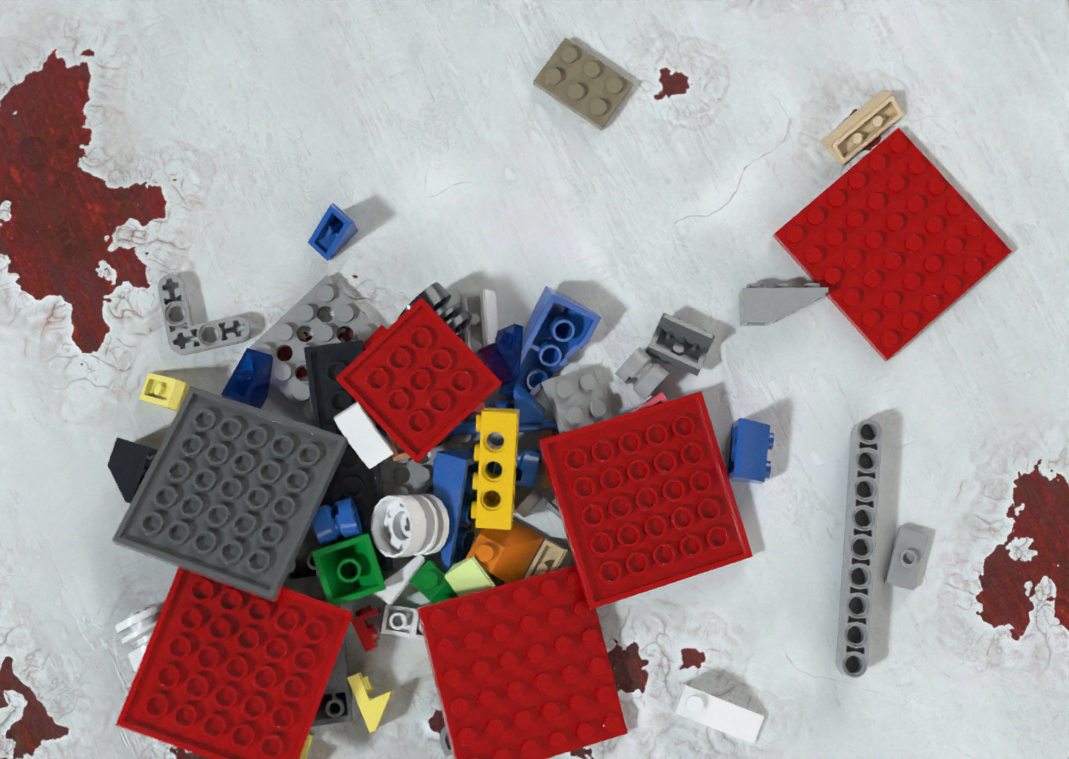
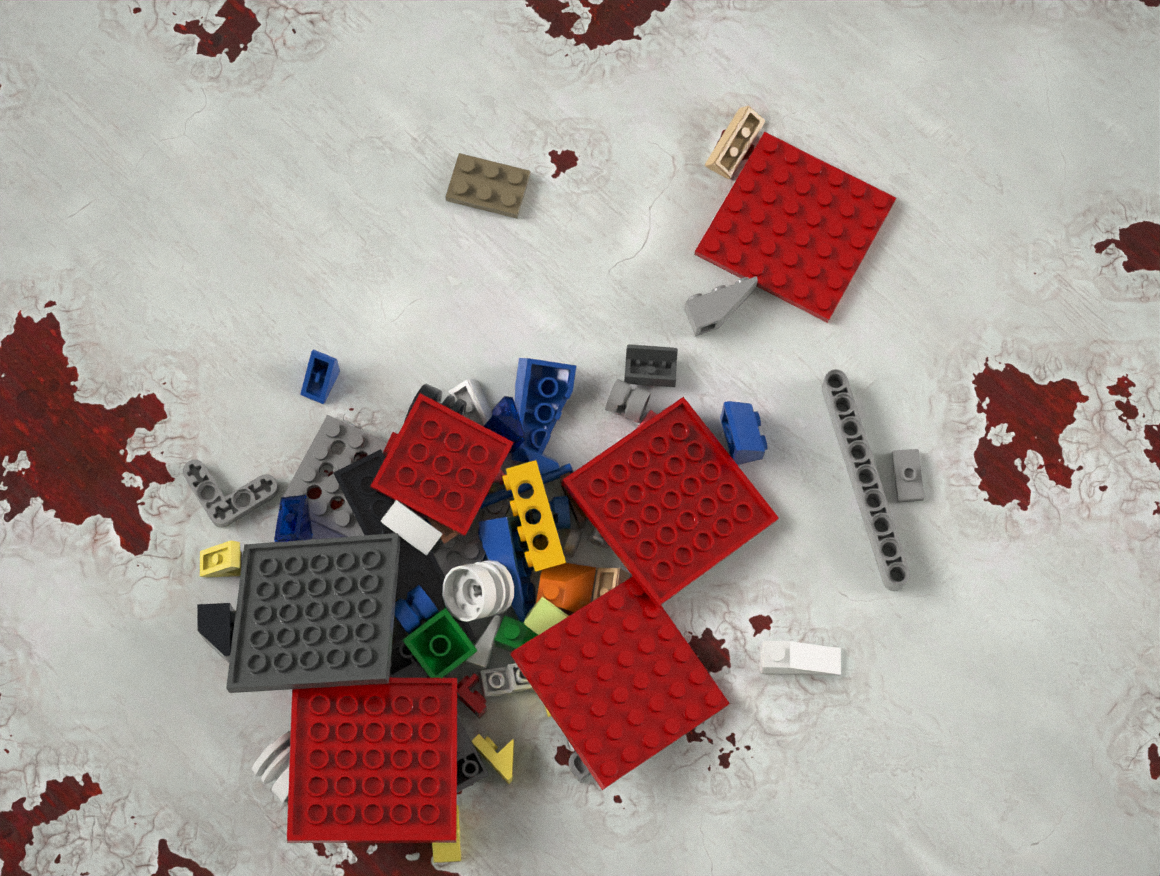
camera: 20 degrees left, 10 degrees down
light grey plate [542,367,612,434] -> none

